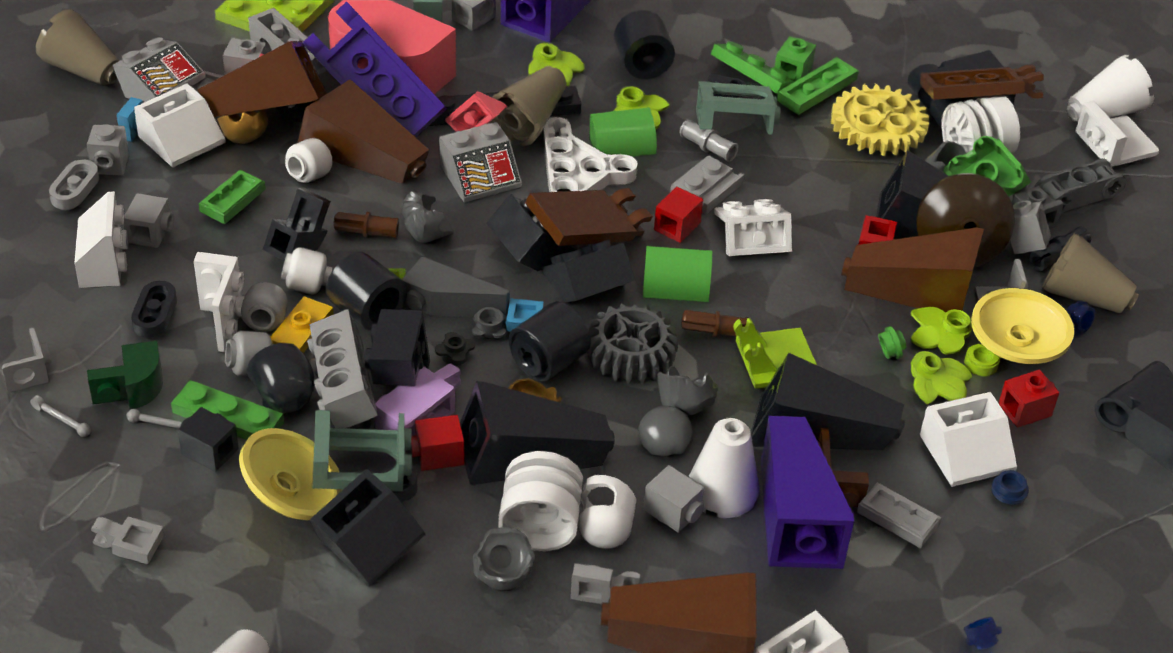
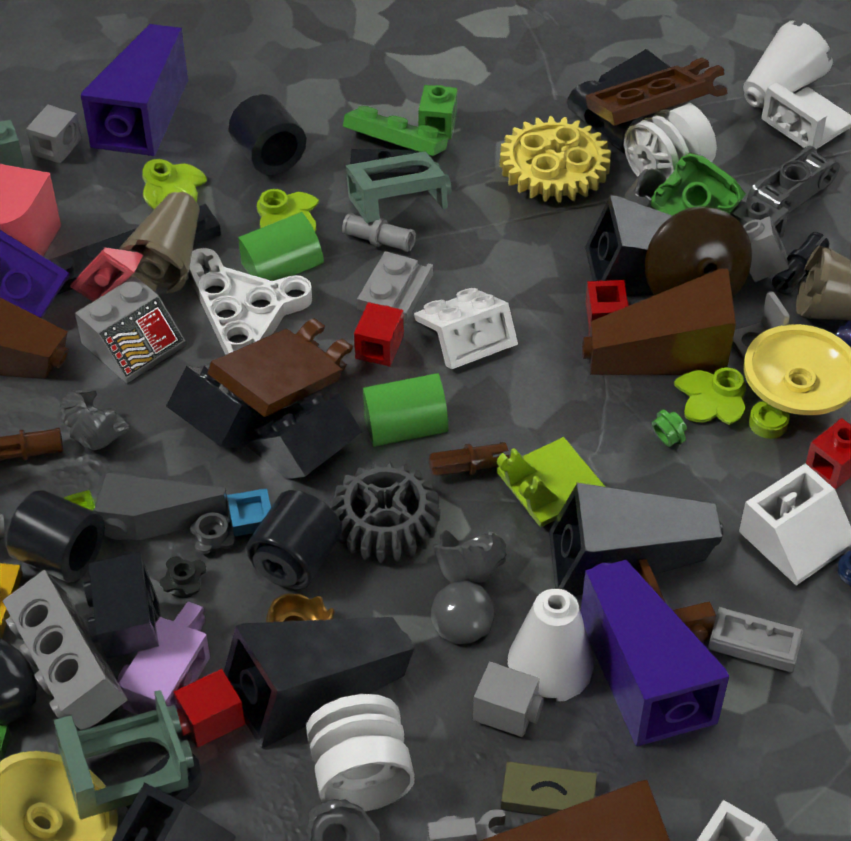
camera: 15 degrees left, 5 degrees up
white helmet [578,475,636,549] -> none
bright green plate [777,57,859,115] -> none
lime plate [911,351,972,405] -> none
none -> olive tile [501,761,597,816]

